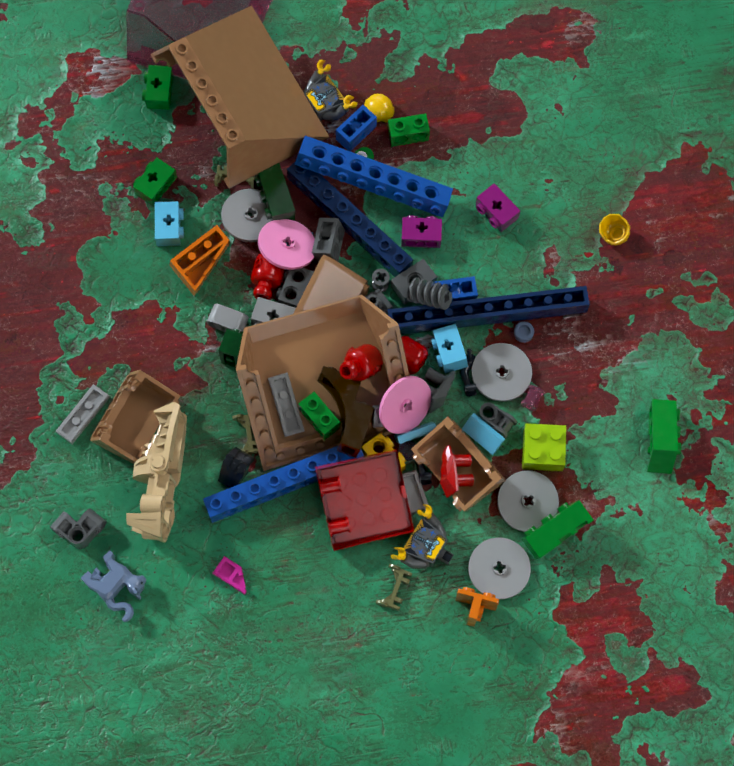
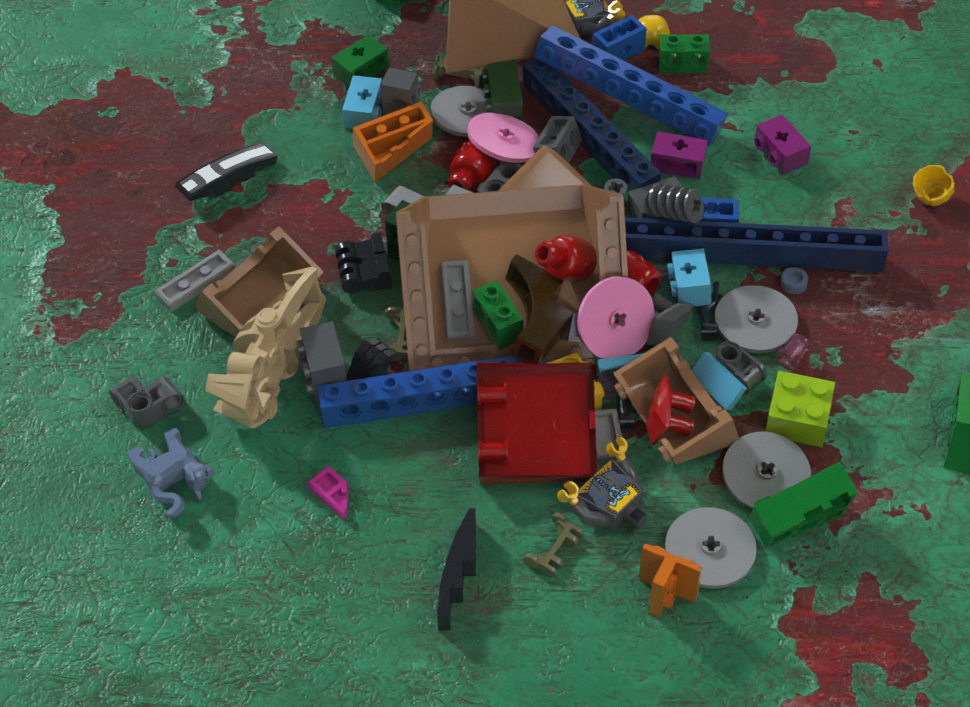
camera: 15 degrees right, 20 degrees down
none -> slope [175,142,278,201]
none -> dark grey brick [296,321,347,406]
none -> black legs [335,232,392,294]
none -> dark grey brick [381,67,421,116]
none -> black slope [437,508,476,631]

